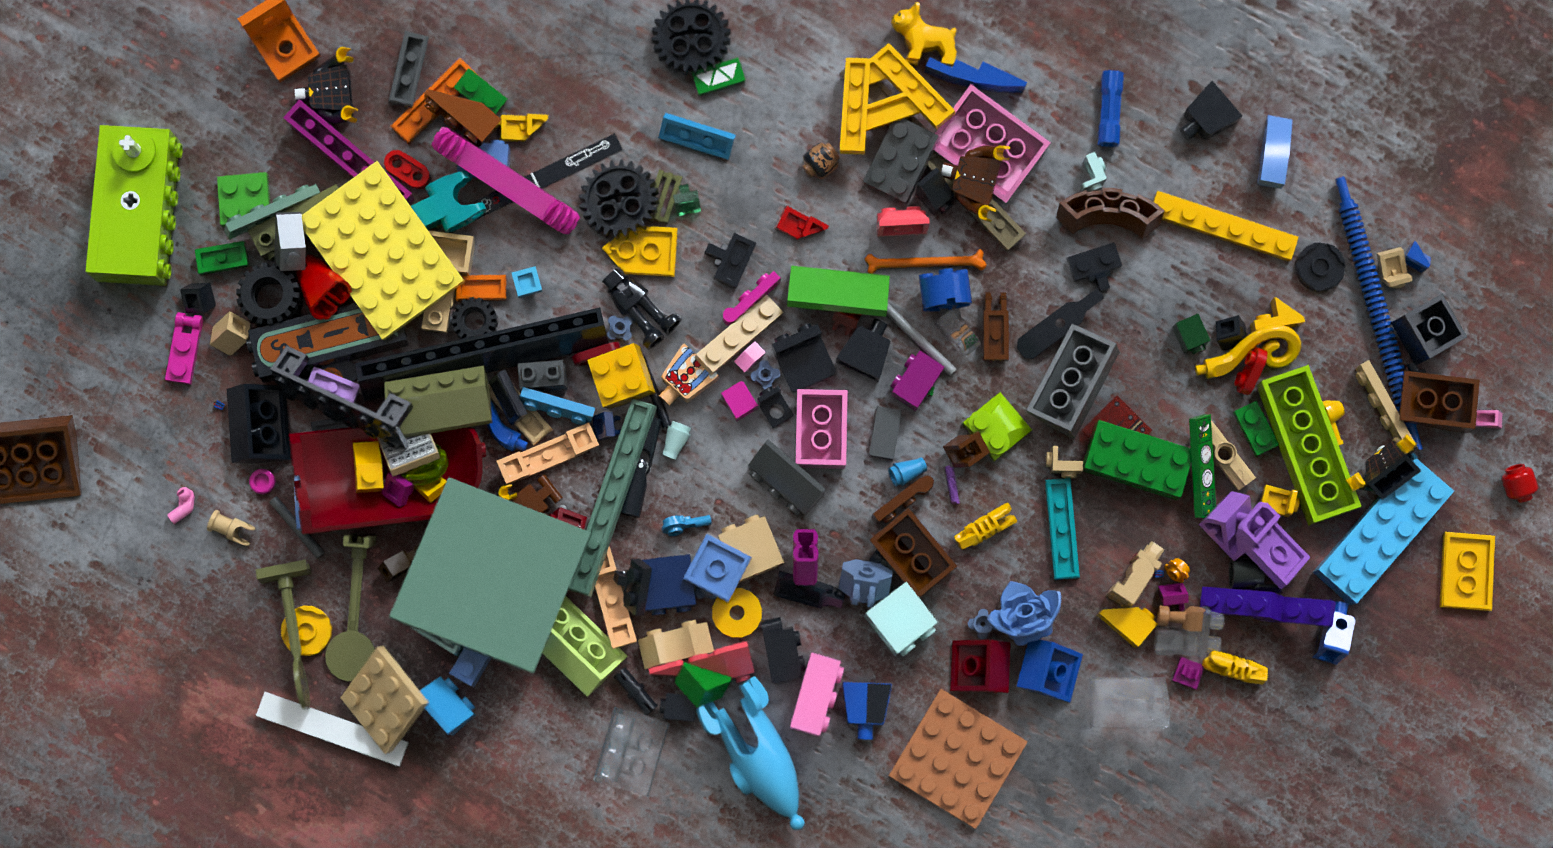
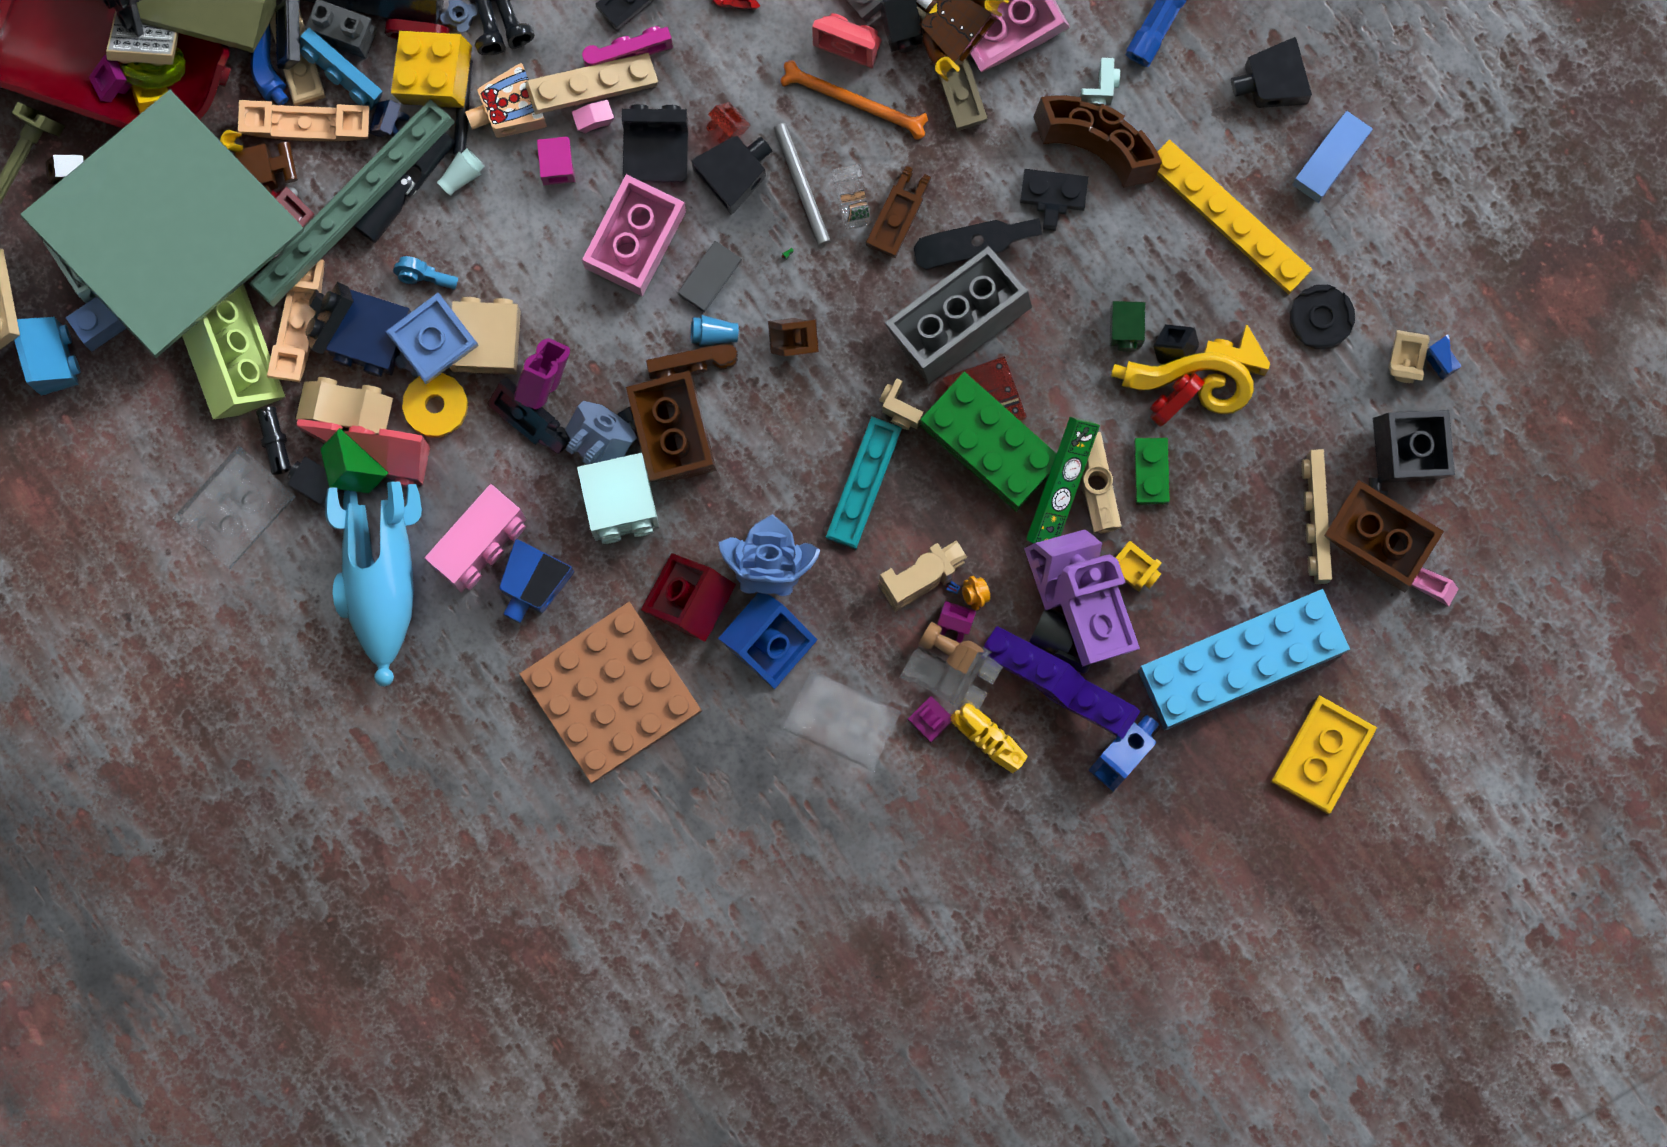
camera: 30 degrees right, 0 degrees up
yellow slope [353,441,383,493] -> none
dark grey slope [748,439,825,517] -> none
sand blue plate [751,360,780,390] -> none
black bracket [757,386,794,428] -> none
black hinge [761,617,806,683] -> none
bright green tile [787,266,890,317] -> none
magenta brick [890,350,944,411] -> none
blue brick [919,268,972,312] -> none
medium lavender piece [944,465,960,504] -> none
yellow hinge [954,502,1017,550] -> none
lime slope [962,392,1032,462] -> none
sand blue plate [968,609,996,639] -> none
yellow slope [1097,607,1158,648] -> none
lime brick [1256,365,1361,526] -> none
yellow bar [1322,400,1344,445] -> none
blue hose [1335,177,1423,450] -> none
black torso [1346,434,1421,500] -> none
red head [1501,464,1539,503] -> none

